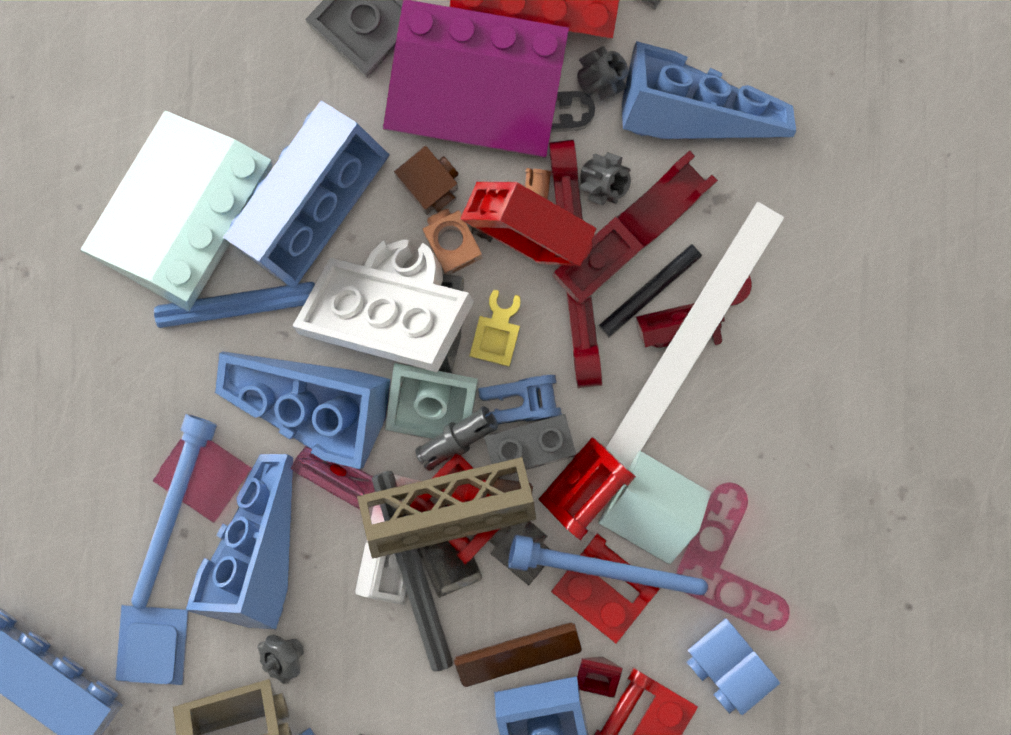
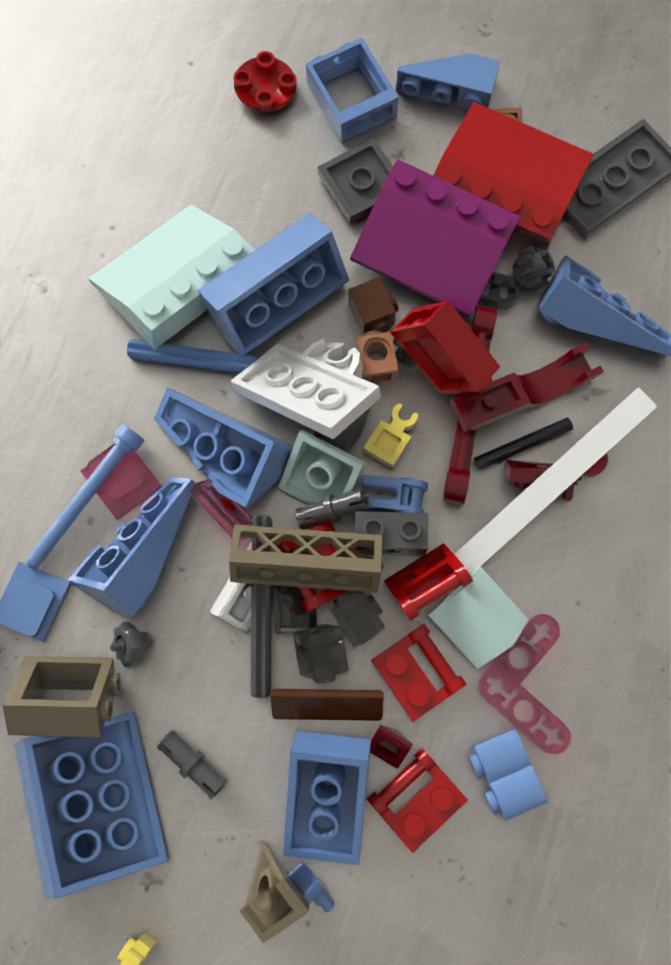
camera: 15 degrees right, 10 degrees down
medium blue piece [508,535,708,595] -> none
dark grey gear [580,152,631,205] -> none
none -> clear smoke brick [293,624,349,684]

